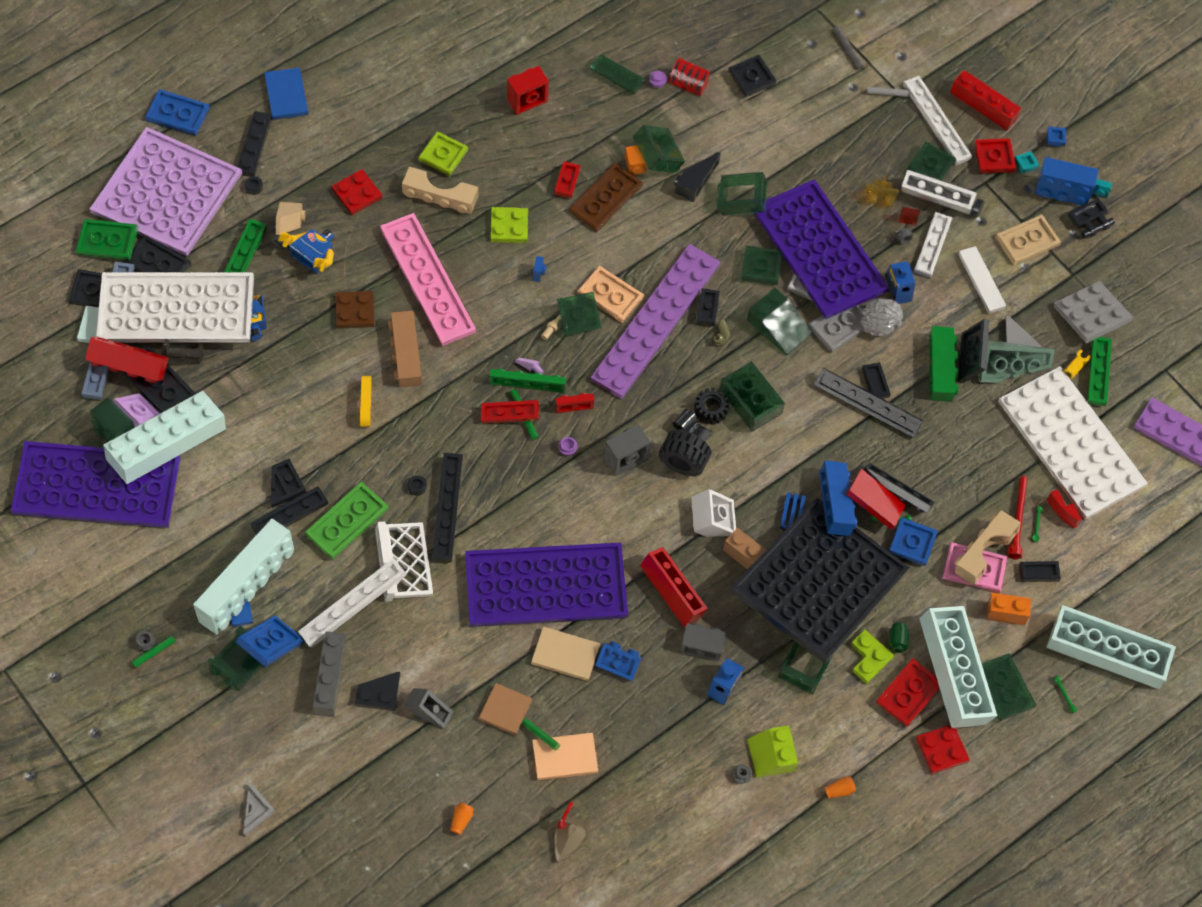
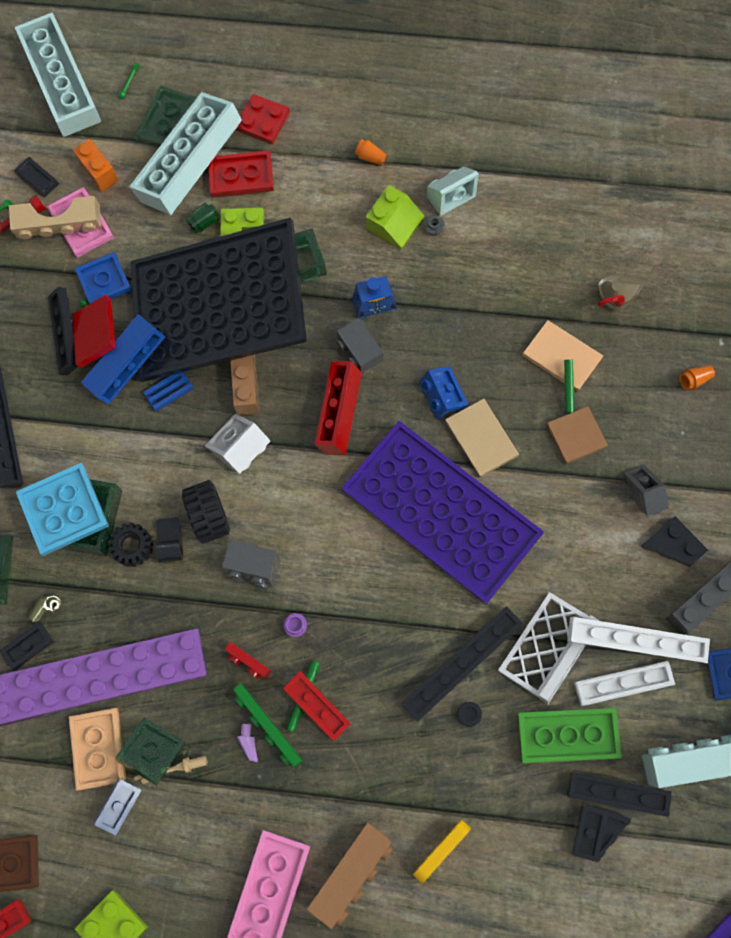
camera: 125 degrees left, 10 degrees up
blue plate [533,256,547,282] -> none
none -> medium azure plate [16,463,109,556]
none -> plate [93,778,141,836]
none -> light aqua slope [427,166,479,216]
none -> white tile [574,661,675,707]

